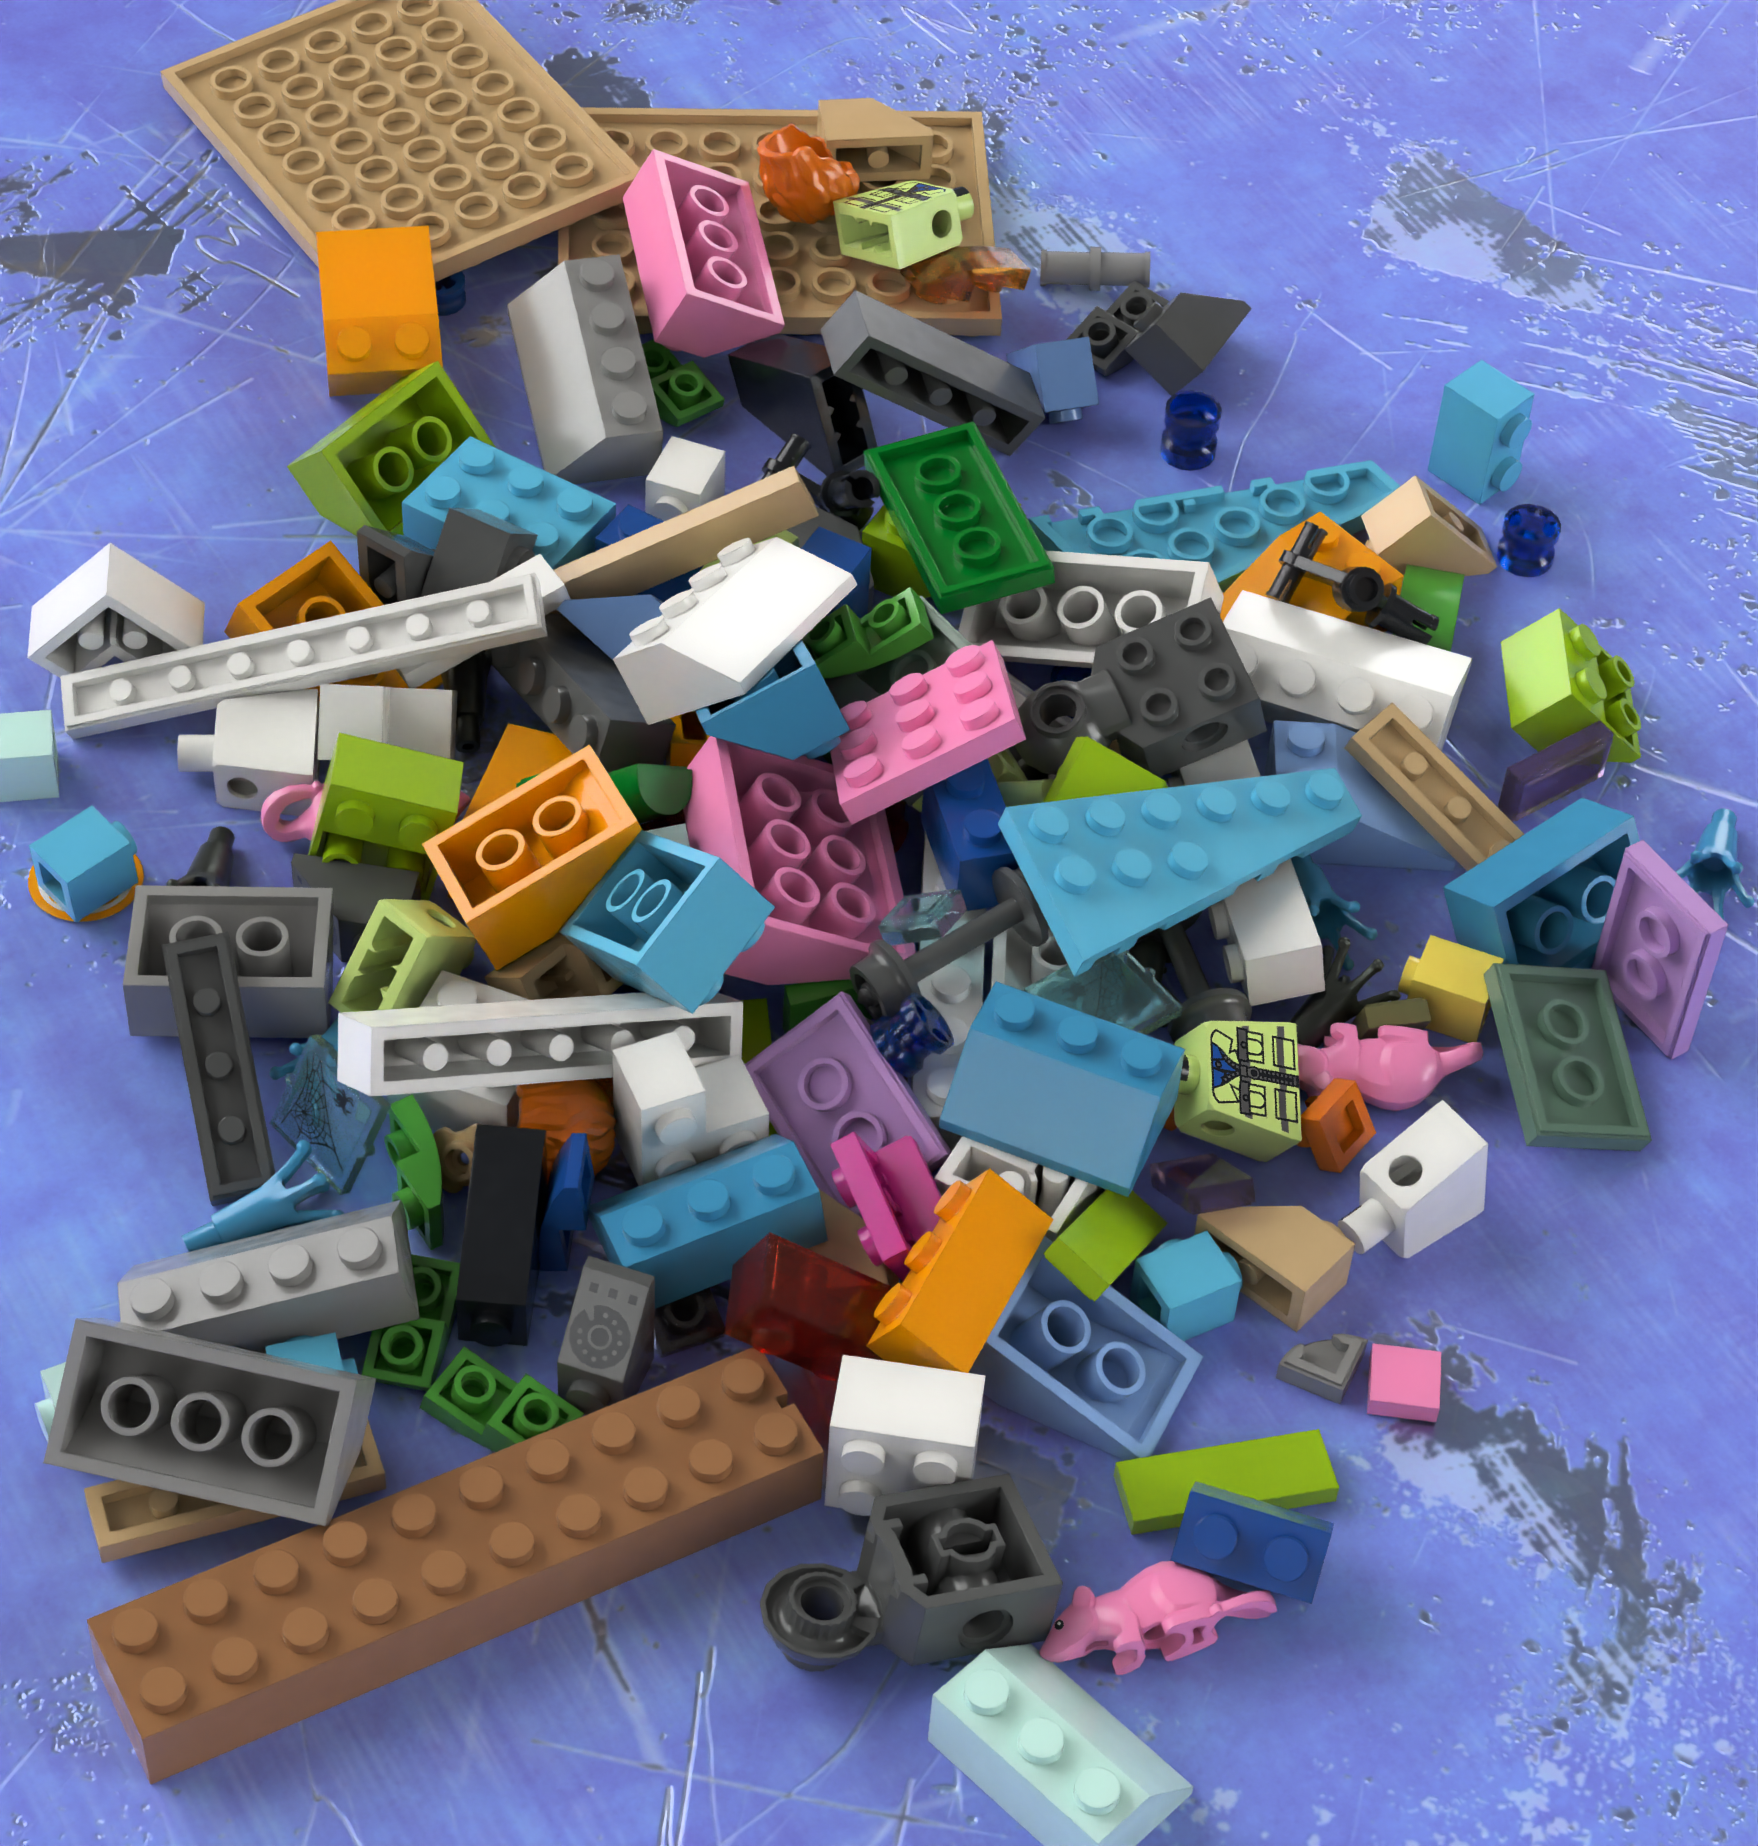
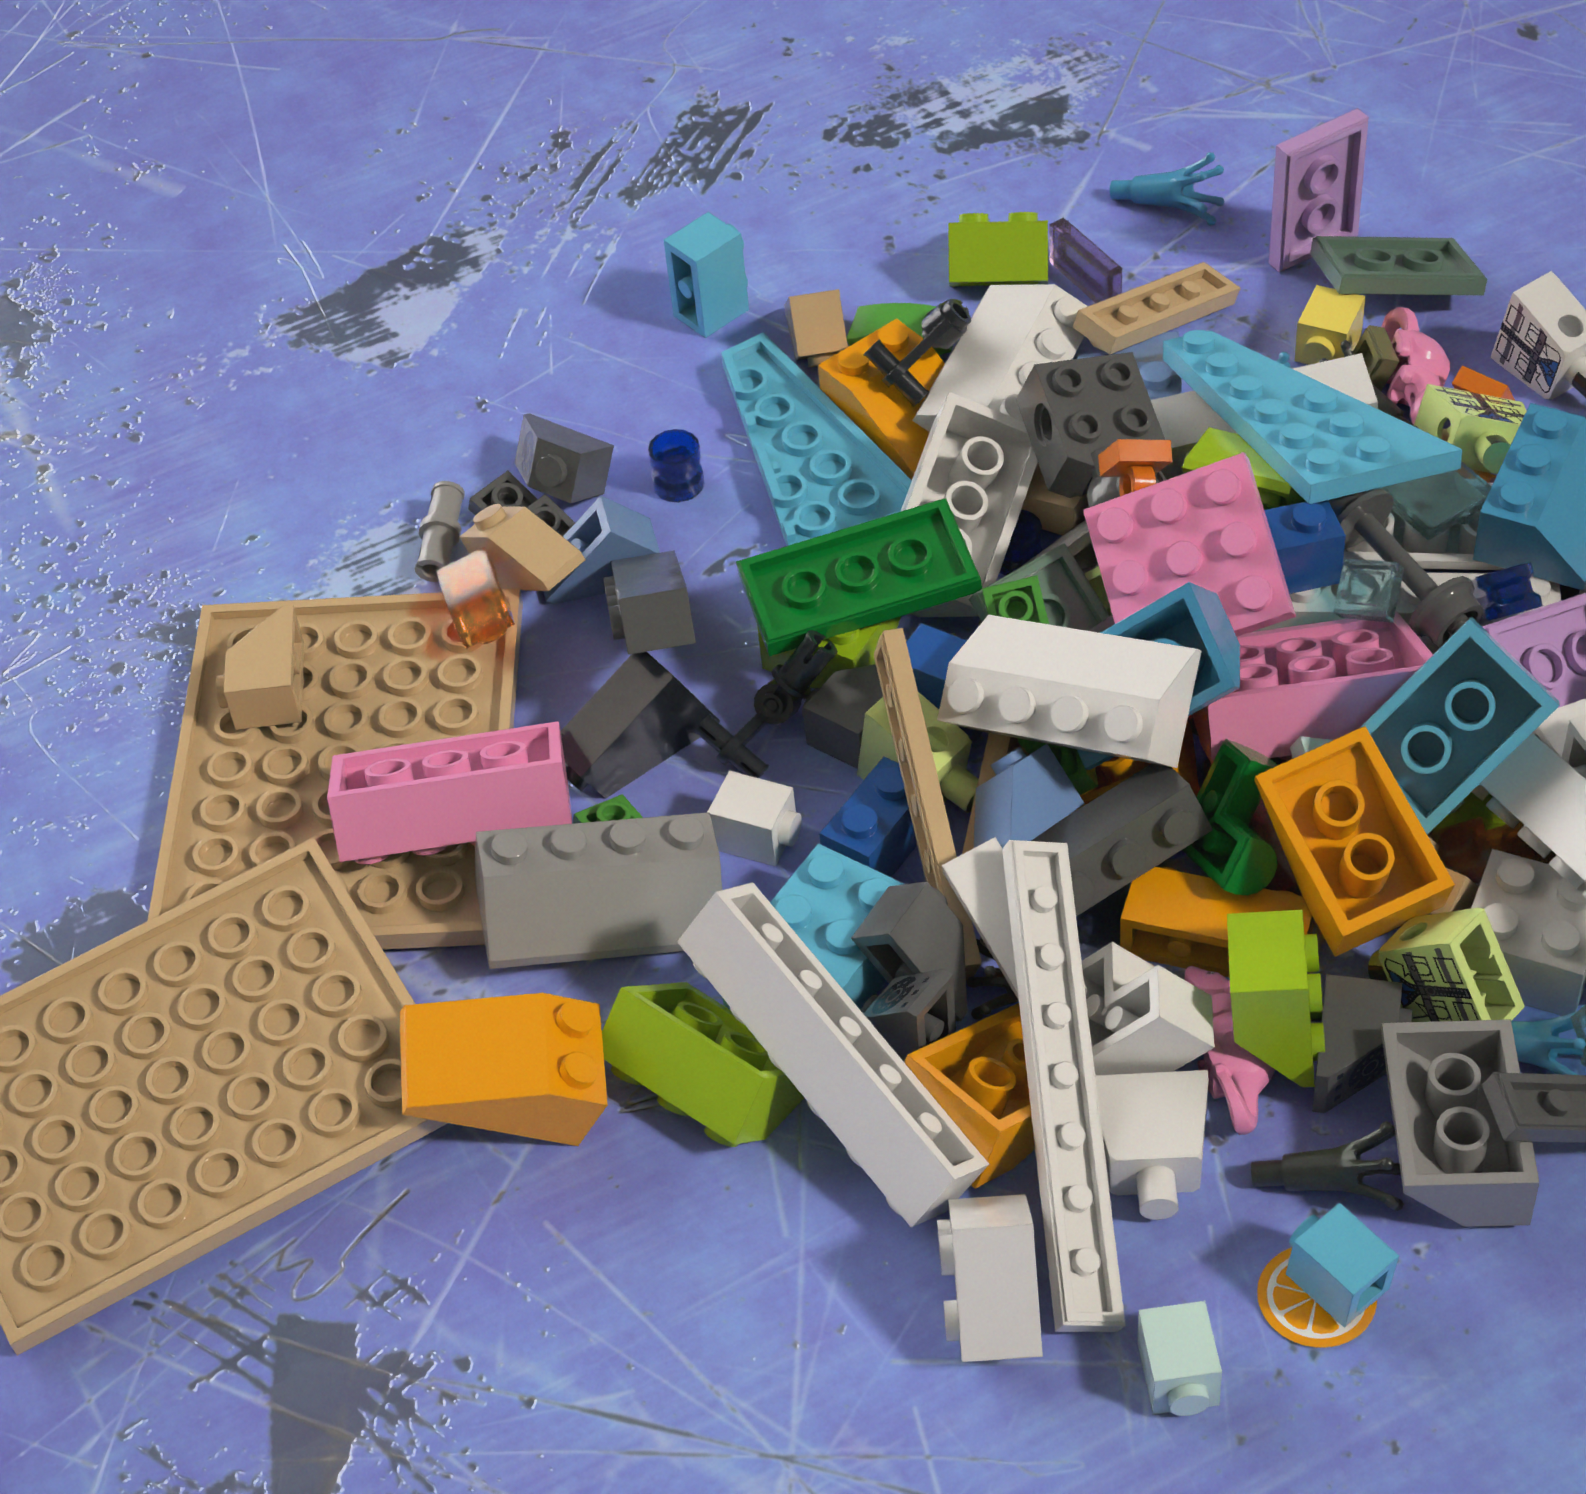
camera: 80 degrees left, 0 degrees up
orange hair [757,123,860,224] -> none
yellowish green torso [833,180,974,269] -> none
dark azure slope [1443,798,1640,969] -> none
clear blue wheel [1496,504,1561,577] -> none
none -> tan slope [460,504,585,591]
none -> white brick [677,882,989,1228]
none -> orange tile [1098,439,1173,496]

